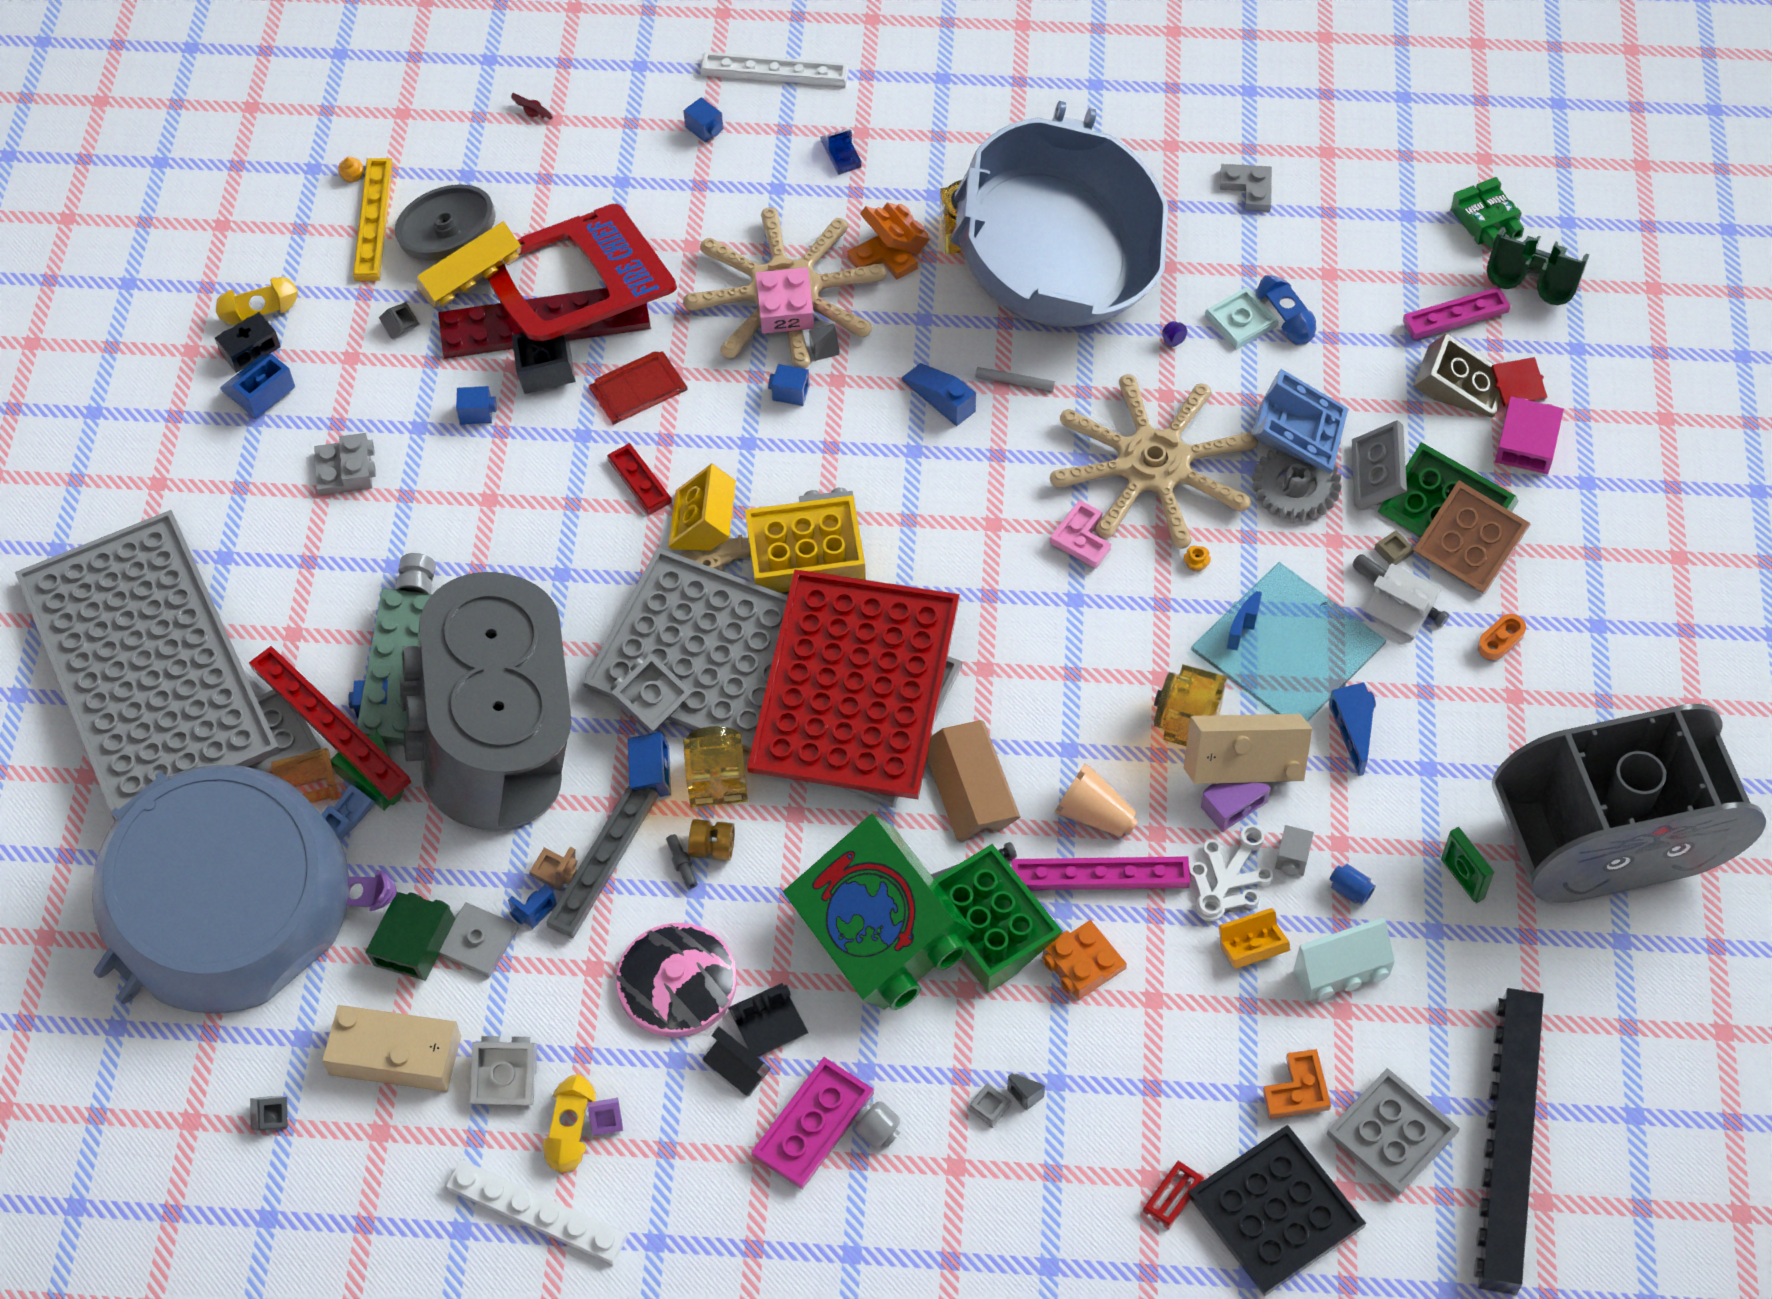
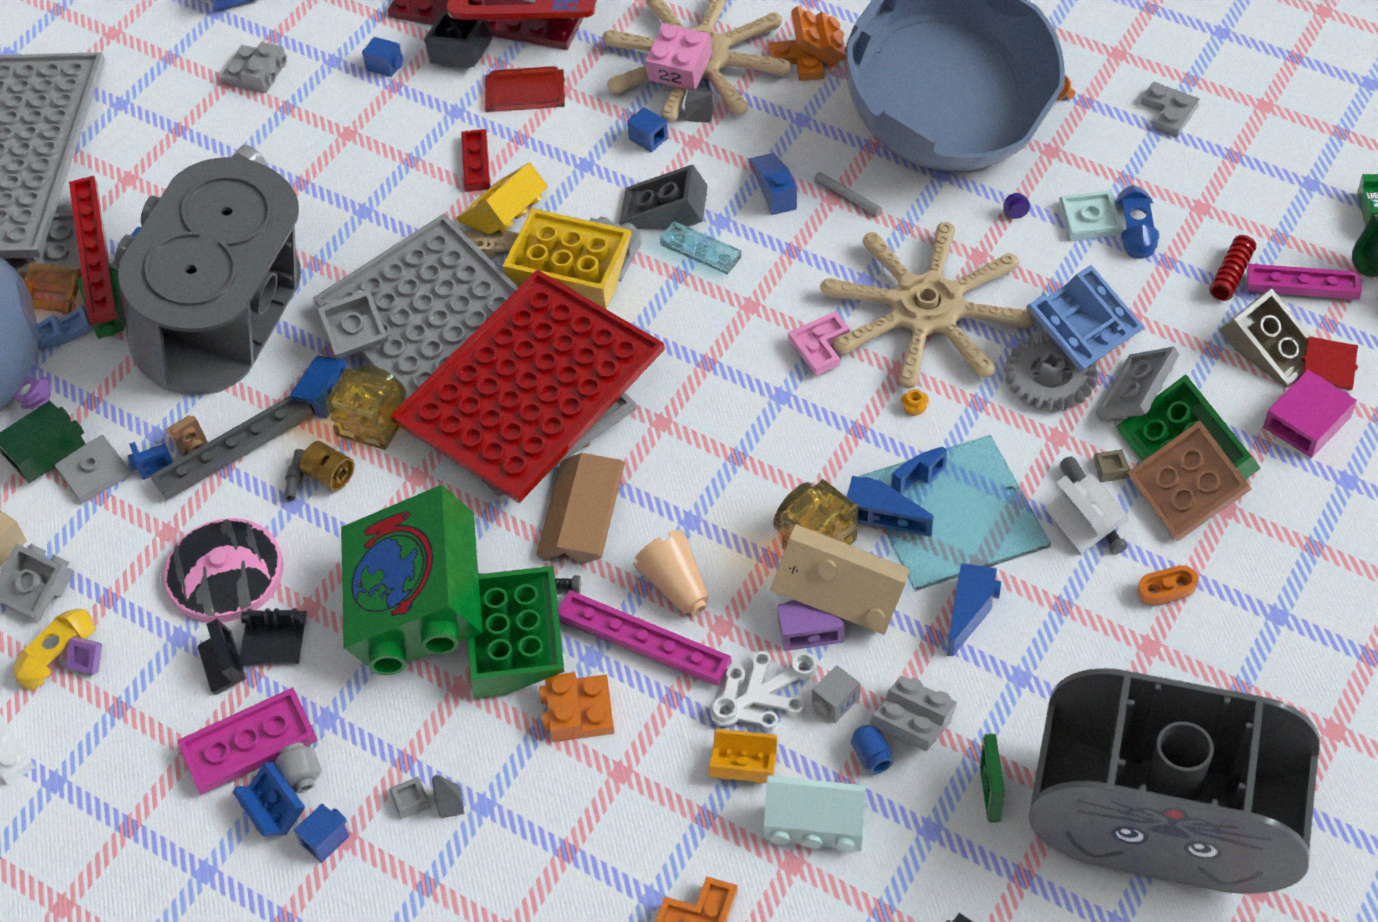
camera: 30 degrees right, 5 degrees down
none -> blue bracket [232,762,305,837]
none -> blue brick [294,803,349,863]
none -> dark grey slope [619,164,708,229]
none -> clear light blue plate [660,221,742,275]
none -> blue slope [844,476,934,537]
none -> light grey plate [870,676,957,752]
none -> red piece [1209,235,1257,301]

